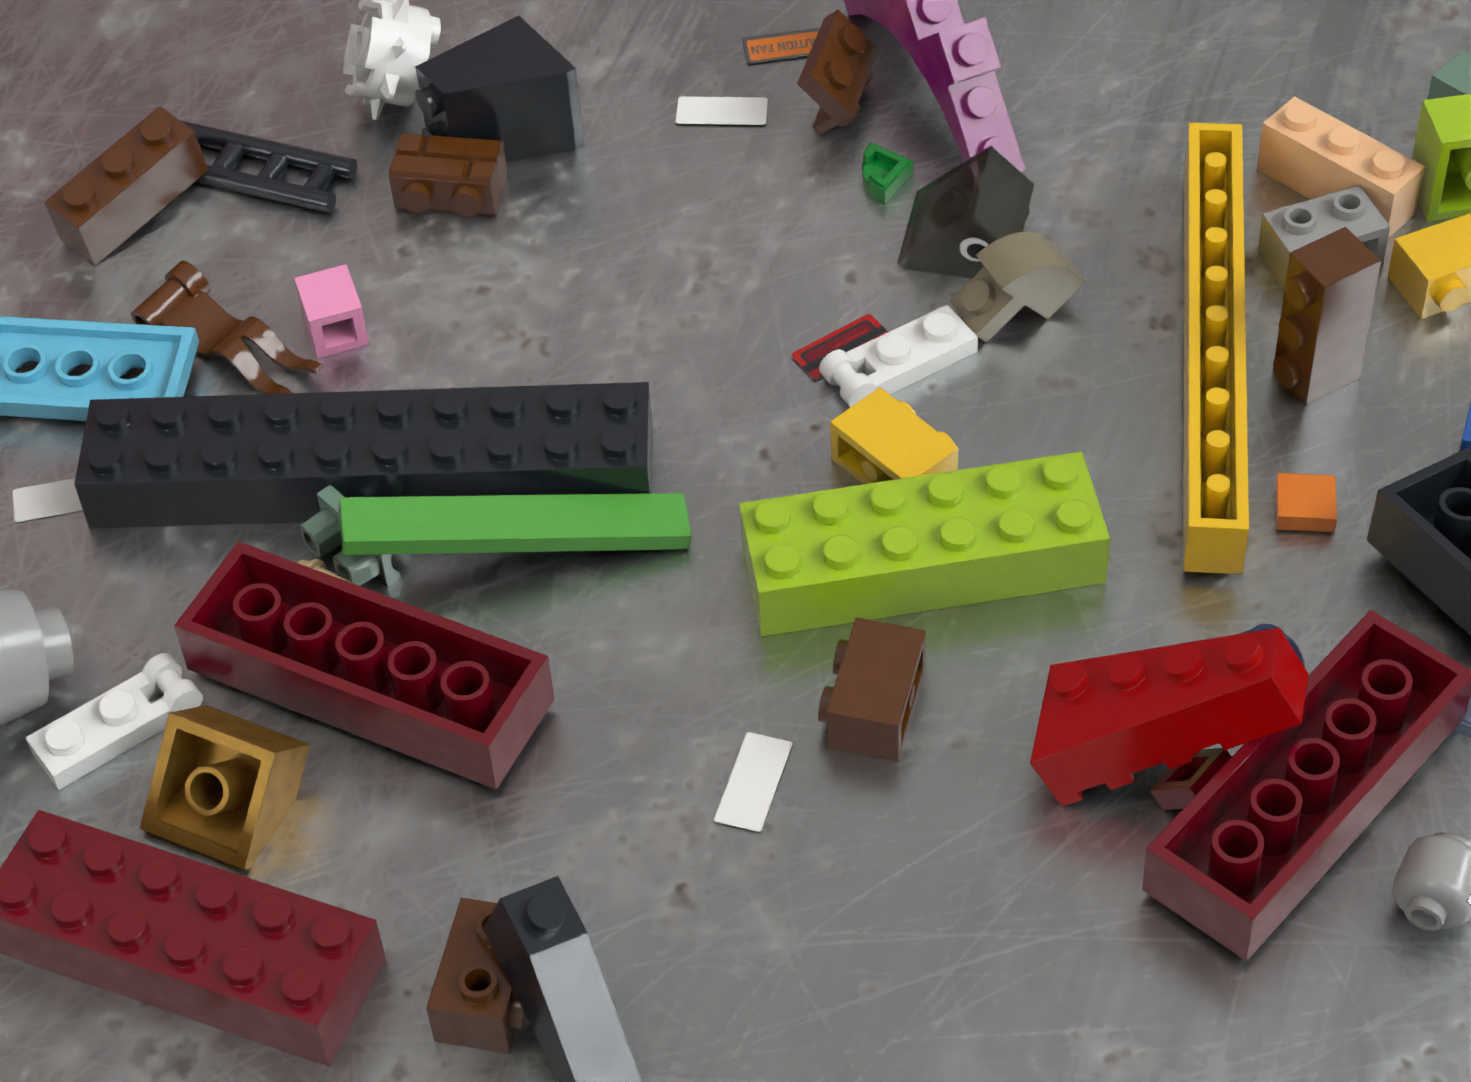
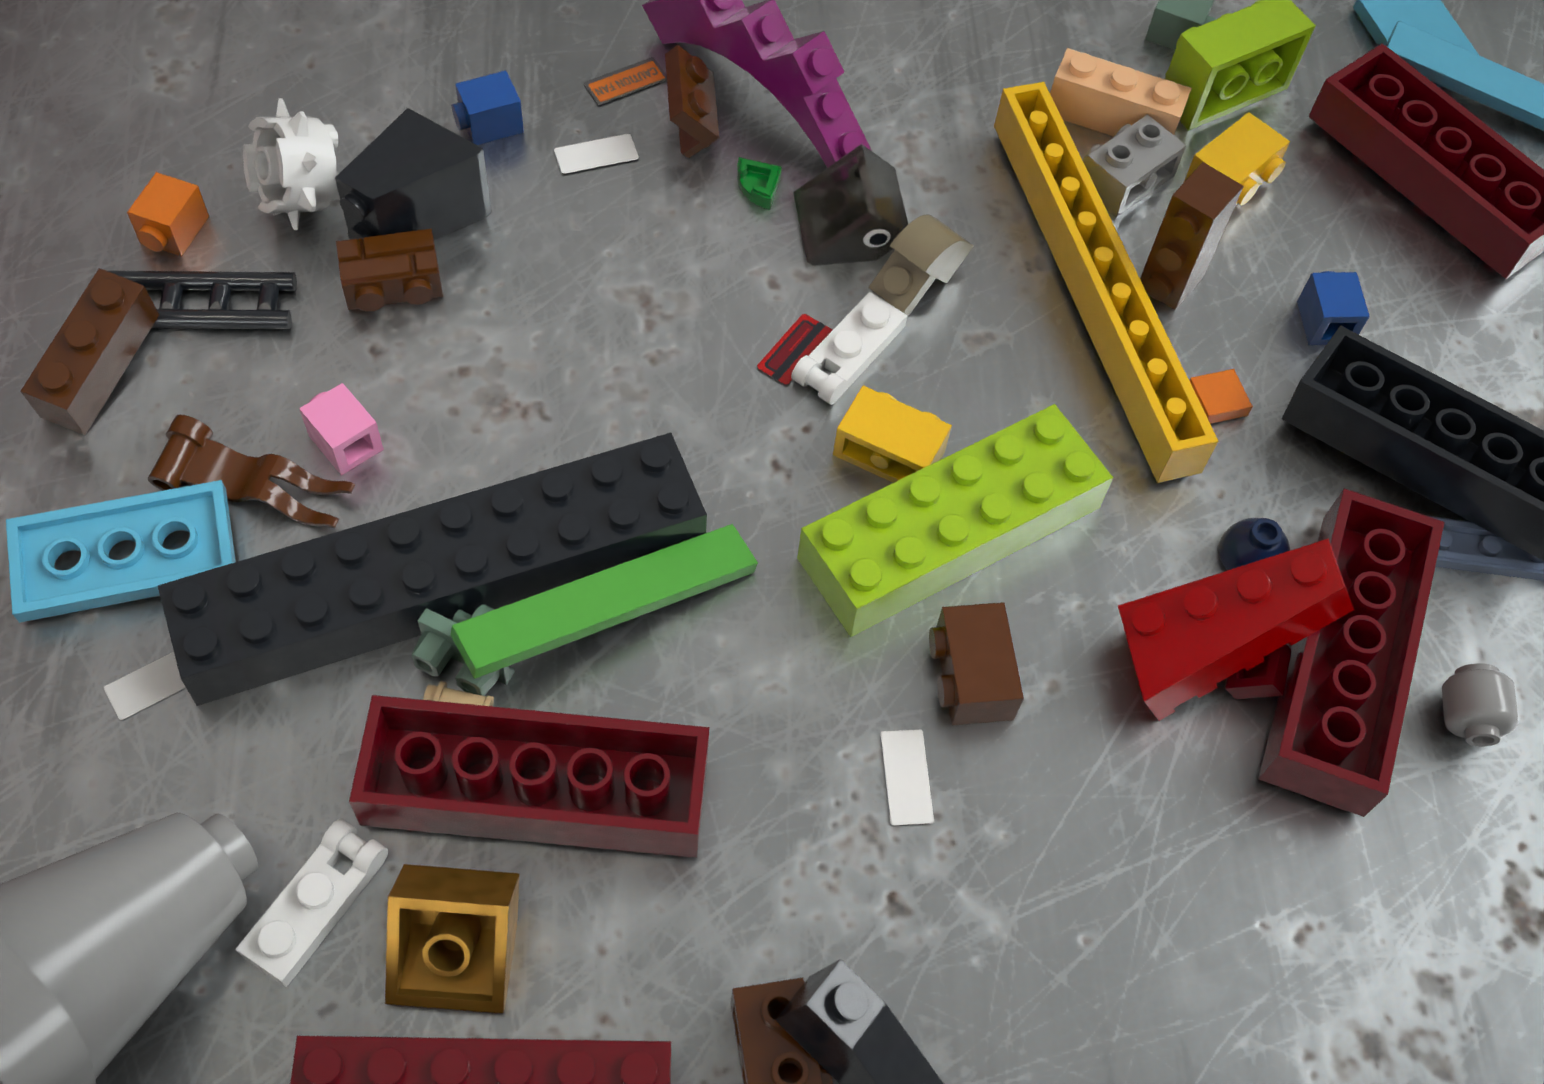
camera: 30 degrees left, 10 degrees up
none -> orange brick [127,172,209,257]
none -> blue brick [451,70,524,145]

